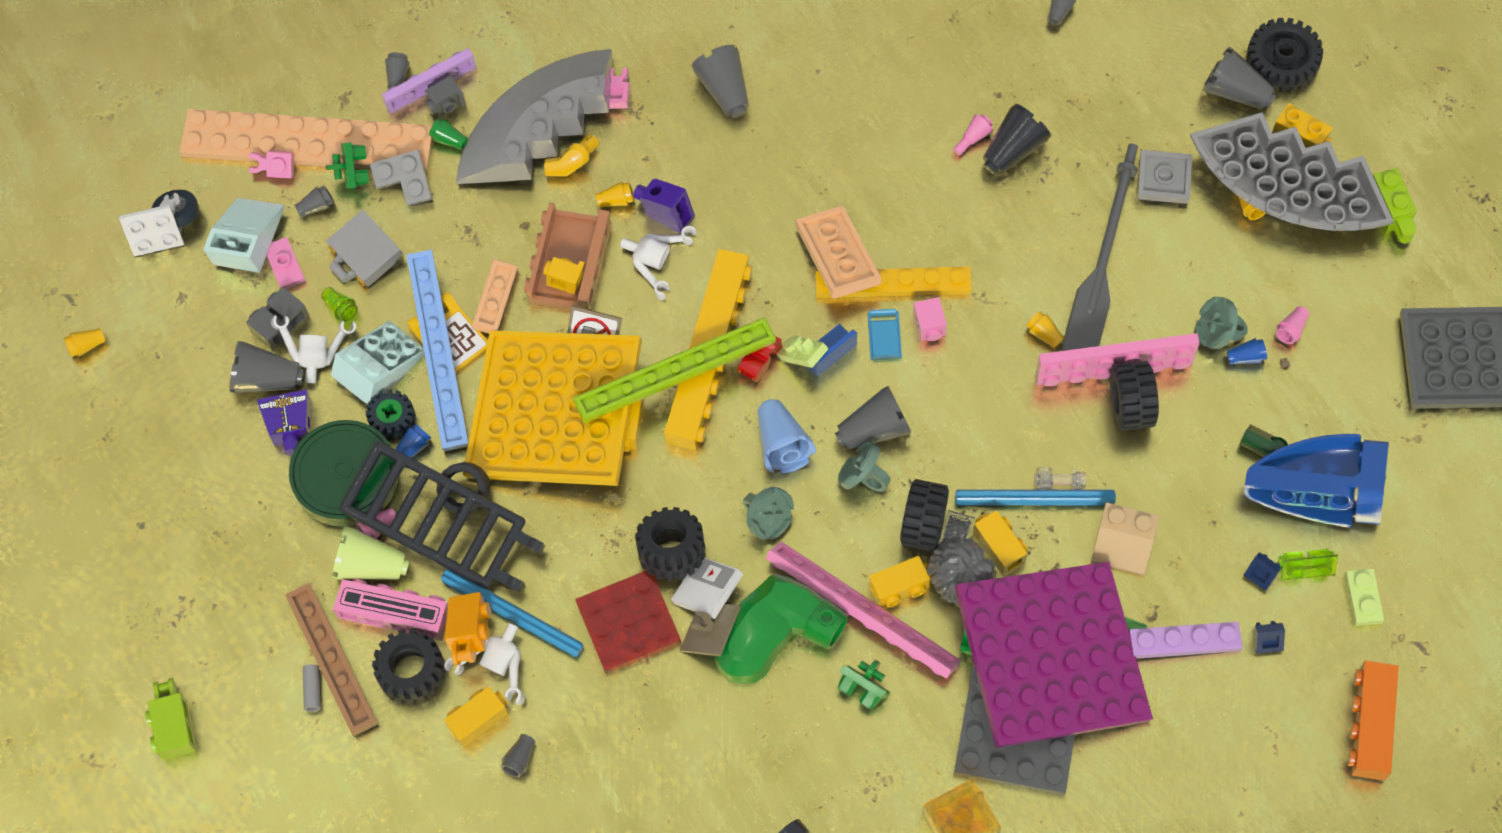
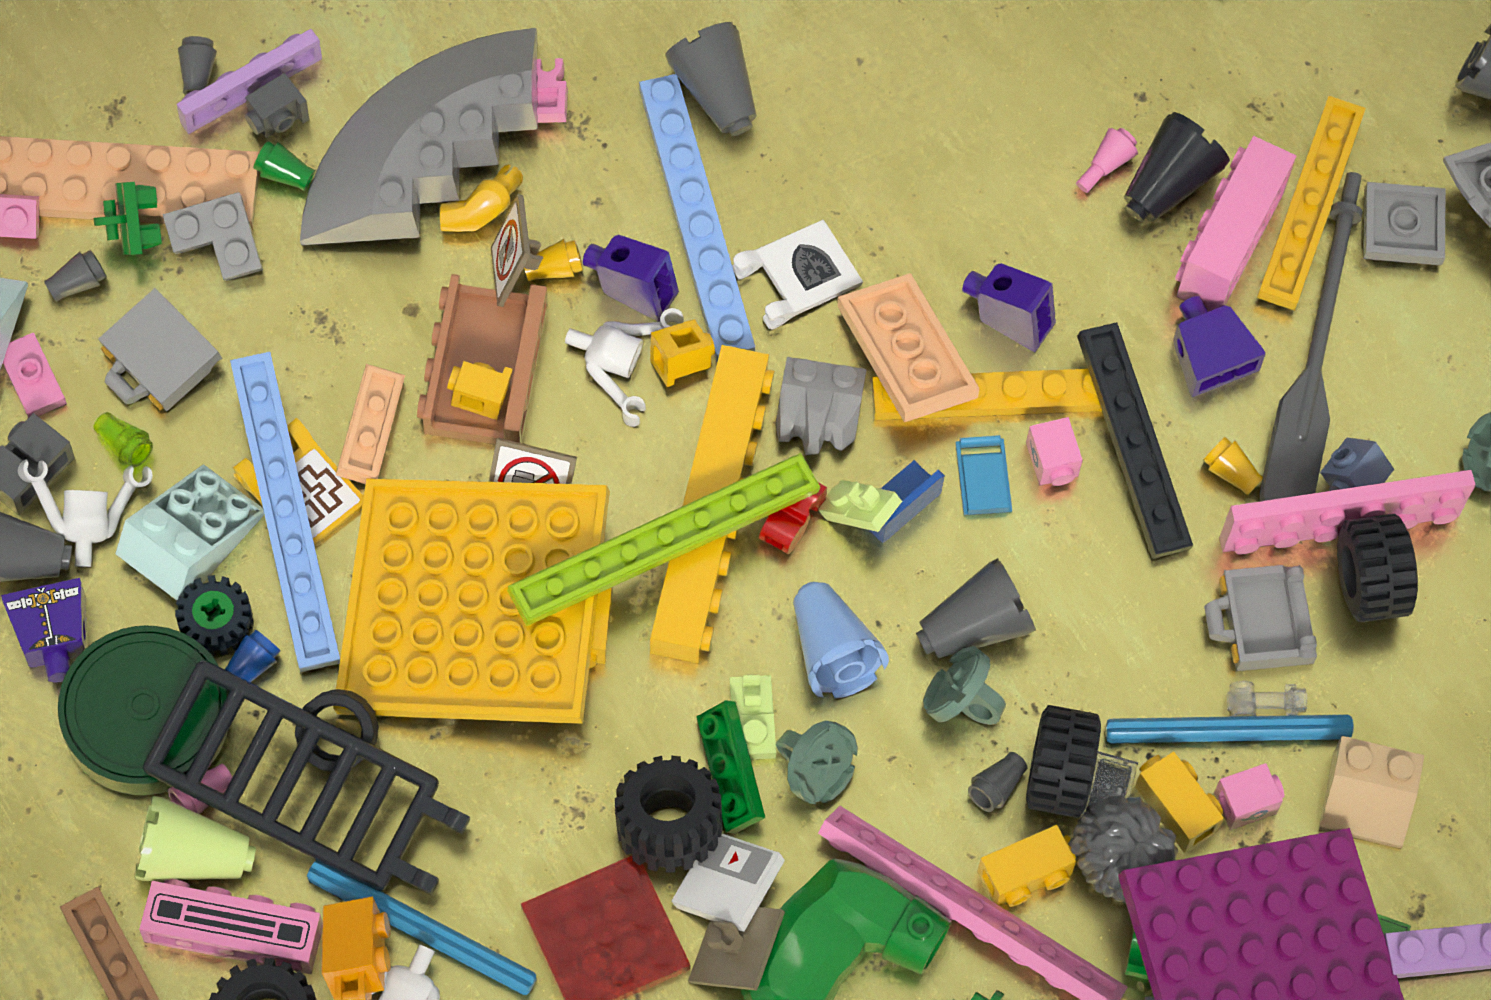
camera: 10 degrees left, 0 degrees up
none -> piece [491,194,543,307]
none -> light blue plate [639,74,755,362]
none -> yellow brick [650,319,715,387]
none -> green tile [696,700,766,834]
none -> yellowish green plate [729,674,776,760]
none -> white flag [732,219,863,329]
none -> light grey plate [775,357,866,455]
none -> dark purple torso [962,263,1056,352]
none -> dark grey cone [968,752,1028,812]
none -> black tile [1077,322,1193,559]
none -> dark purple torso [1173,296,1266,397]
none -> bright pink brick [1175,136,1297,312]
none -> light grey piece [1204,565,1317,671]
none -> bright pink brick [1214,763,1284,830]
none -> yellow plate [1257,96,1366,311]
none -> sand blue brick [1320,437,1394,491]

